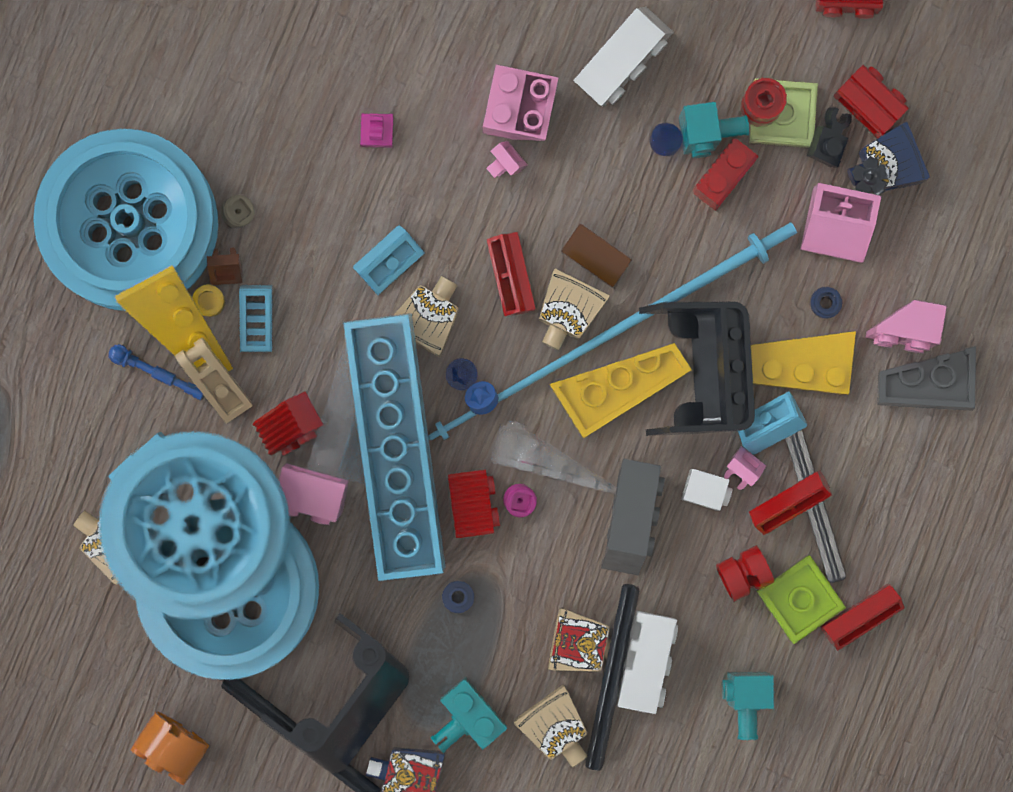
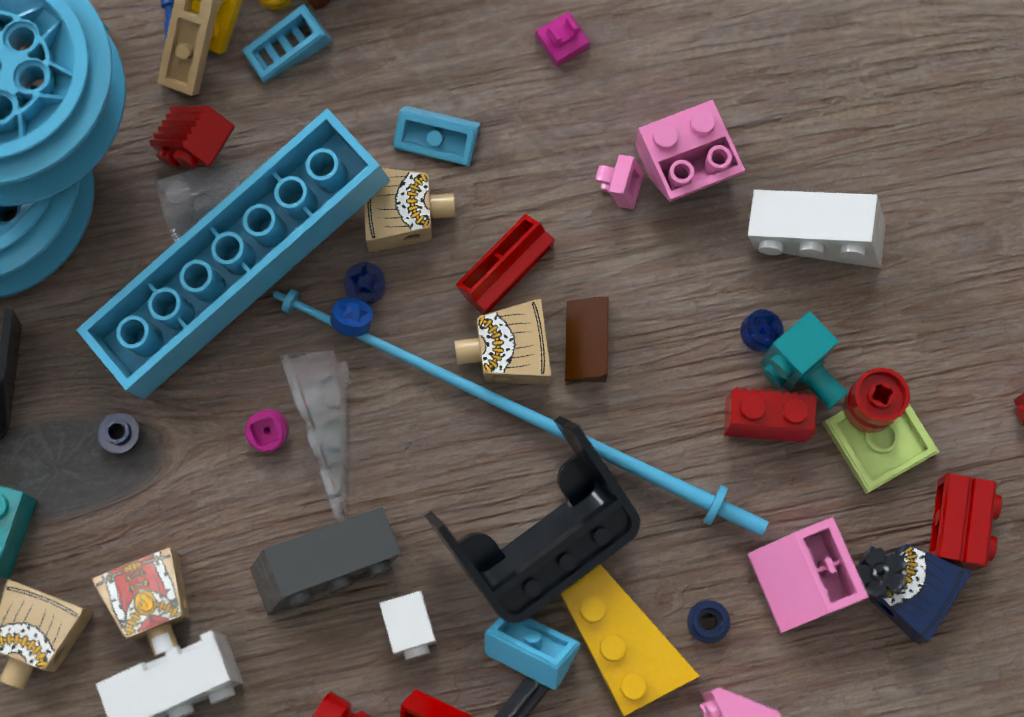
camera: 65 degrees right, 10 degrees down
bright pink slope [279,463,349,525] -> none
red brick [448,470,500,539] -> none
yellow wing [549,343,691,438] -> none
black axle [585,584,640,771] -> none
bright pink tile [724,446,766,490] -> none
black plate [807,107,852,168] -> none

